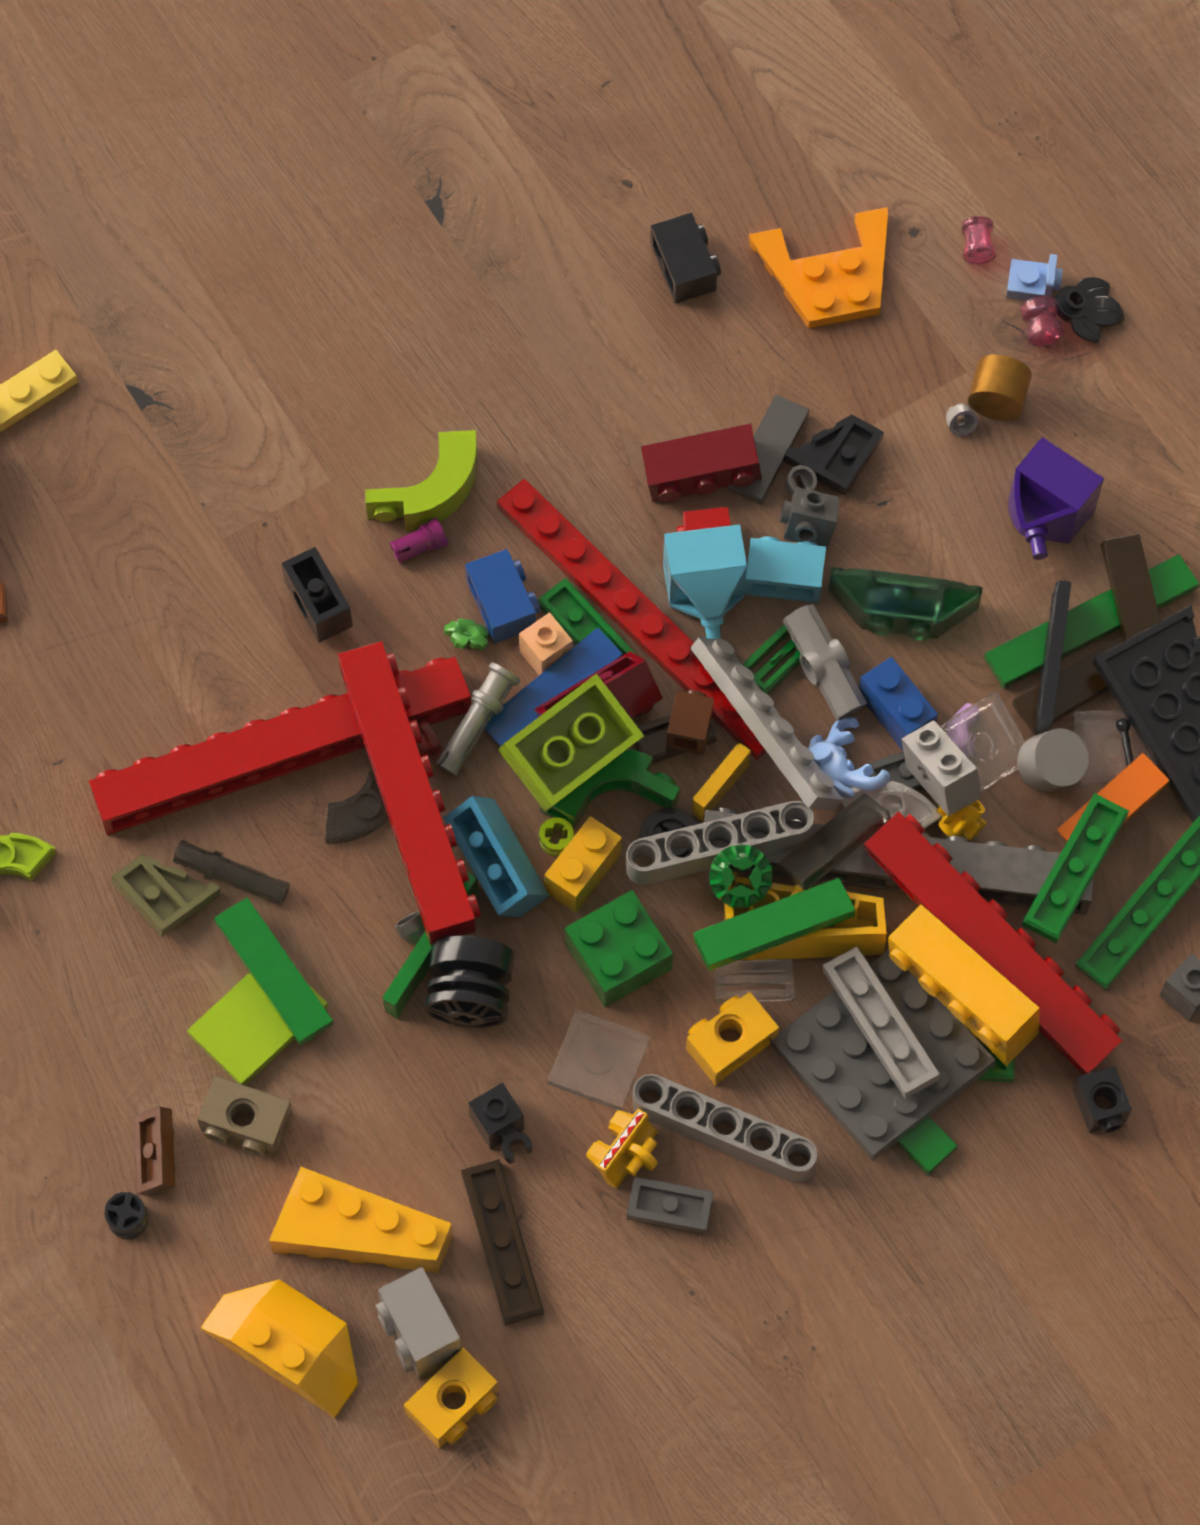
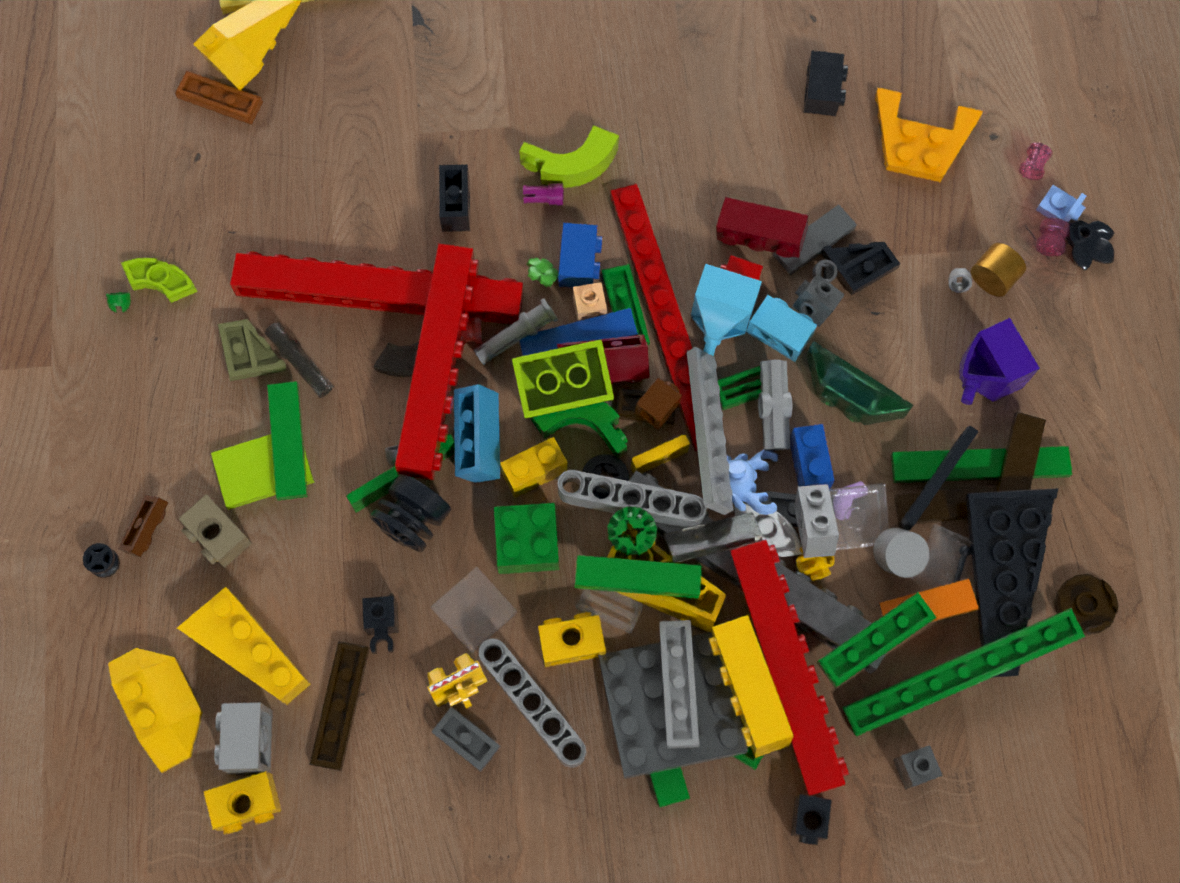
camera: 25 degrees right, 5 degrees up
lime bush [539,817,574,856] -> none

